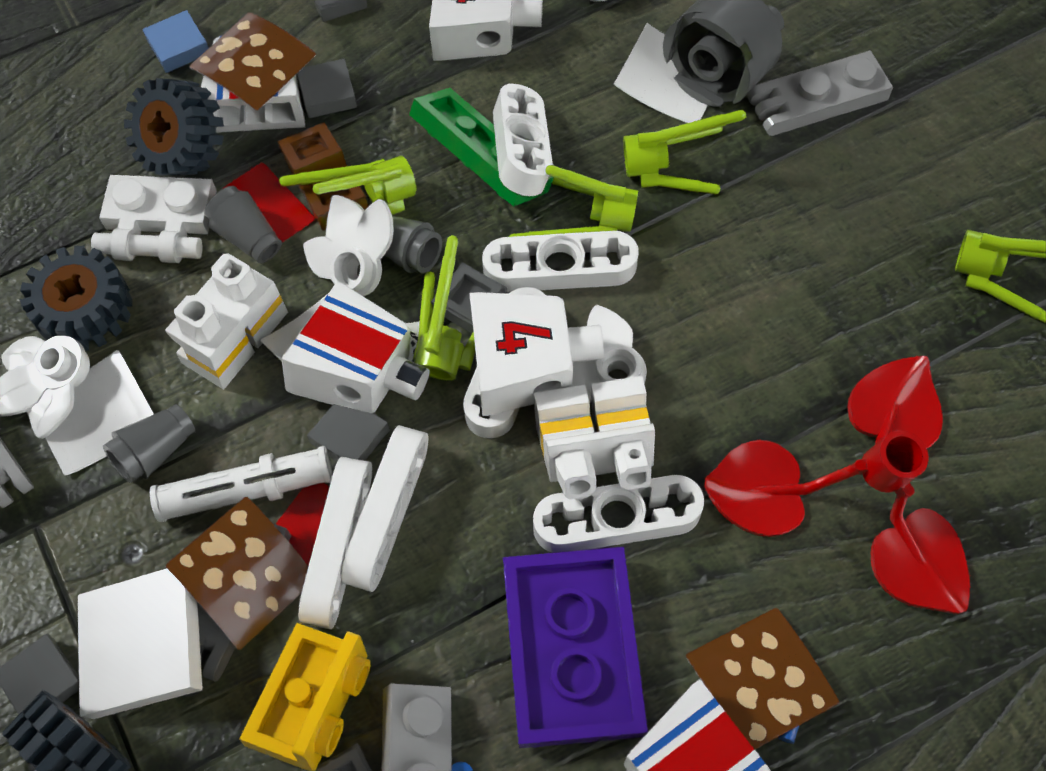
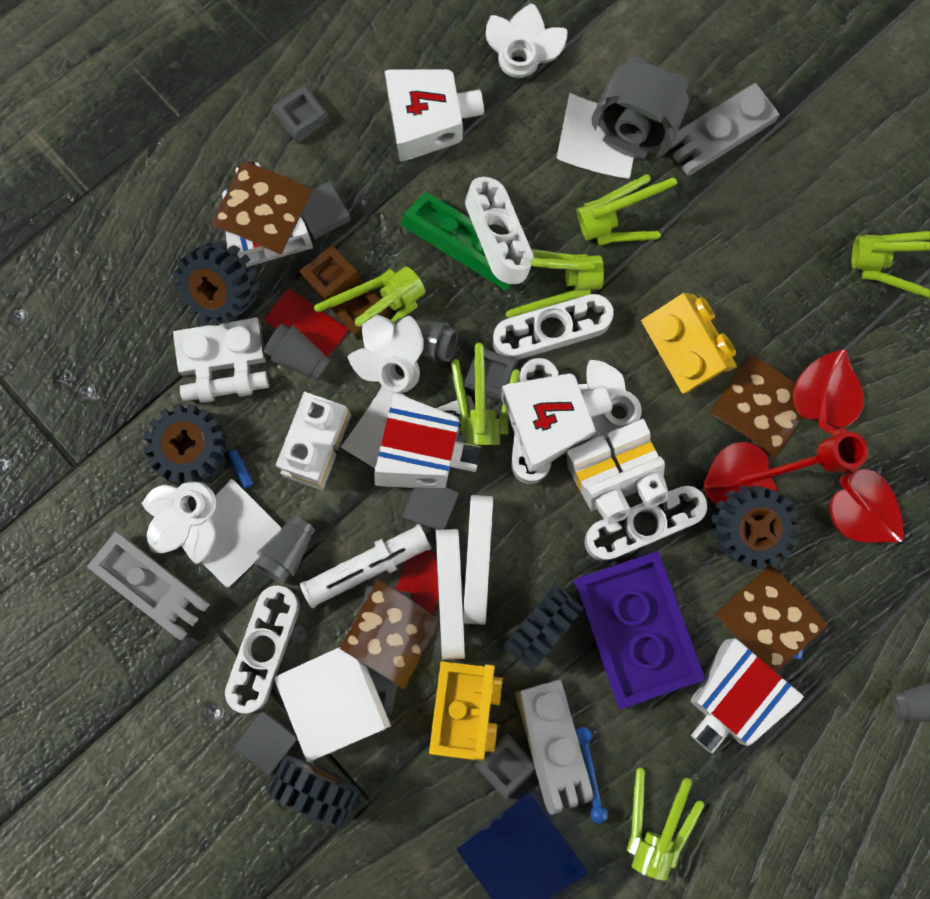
camera: 15 degrees left, 15 degrees up
medium blue tile [142,10,209,73] -> none
none -> white beam [225,586,300,713]
none -> blue piece [227,450,254,489]
none -> black wheel [504,584,583,670]
none -> yellow bracket [641,293,737,394]
none -> reddish brown sticker [711,355,802,457]
none -> black wheel [711,485,801,569]

